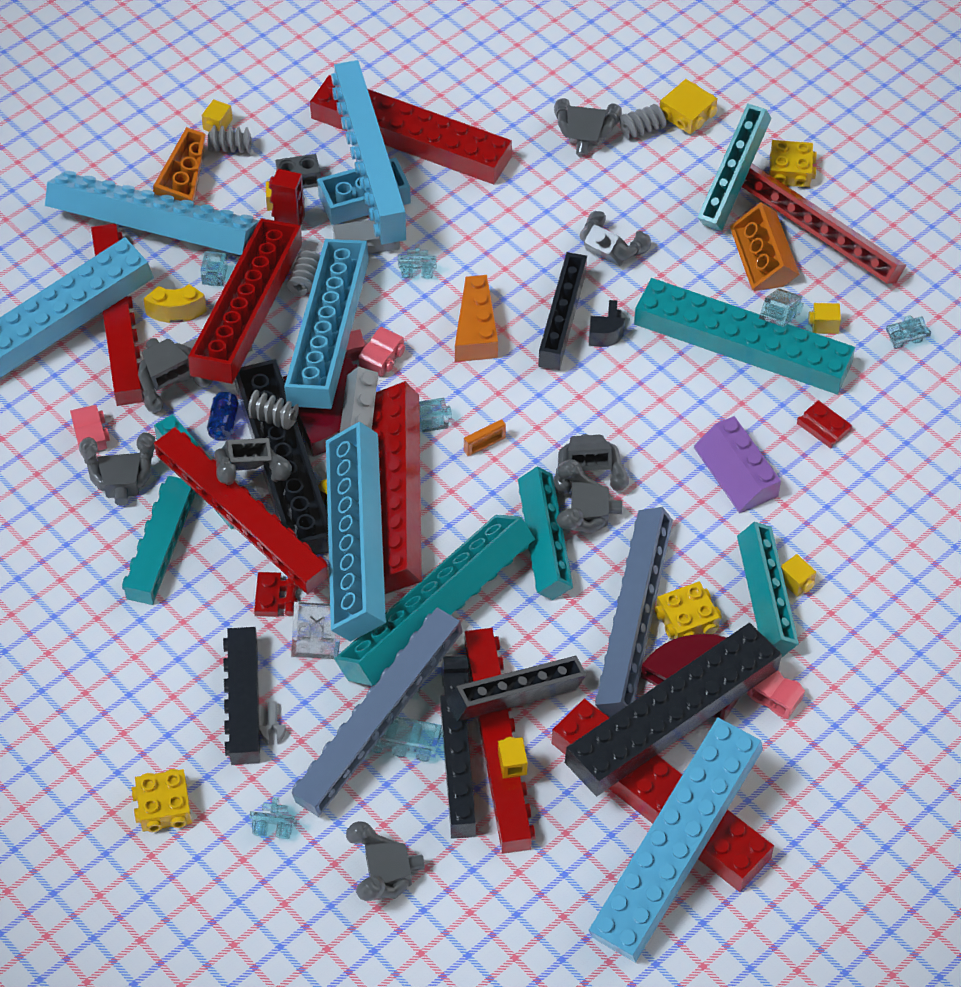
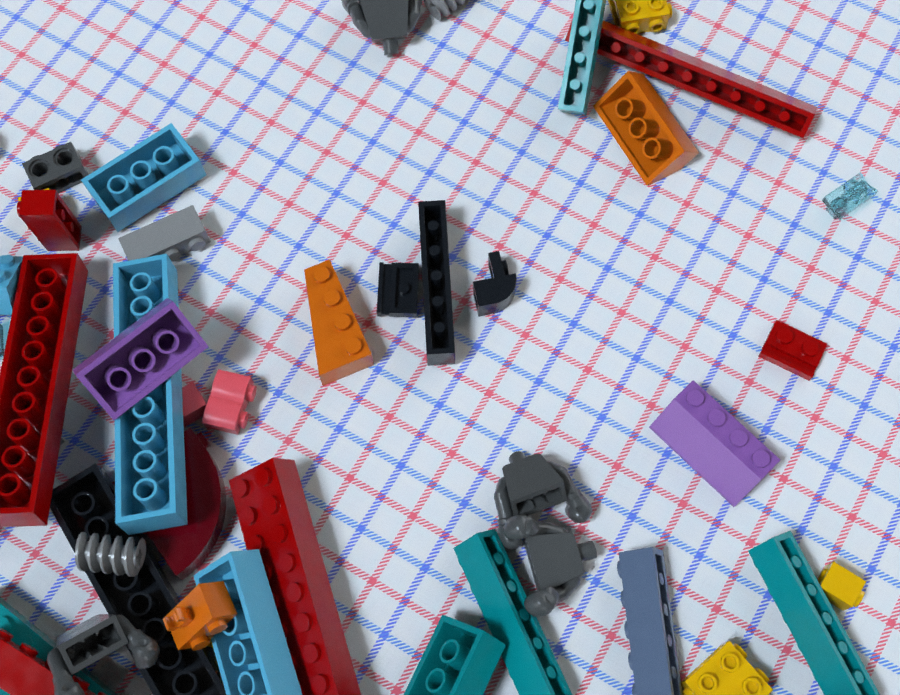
camera: 15 degrees left, 15 degrees up
clear blue piece [207,392,239,441] -> none
light grey piece [286,250,320,296] -> none
red brick [310,75,512,185] -> none
medium azure brick [331,60,406,245] -> none
light grey brick [340,367,378,432] -> none
clear light blue hips [398,244,437,279] -> none
clear light blue brick [419,398,452,432] -> none
orange tile [464,419,506,456] -> none
dark grey torso [580,211,651,266] -> none
teal brick [634,278,856,395] -> none
clear light blue brick [759,288,804,327] -> none
yellow brick [808,303,841,334] -> none
none -> medium lavender slope [73,298,209,420]
none -> orange brick [163,581,237,651]
none -> black plate [377,262,419,318]

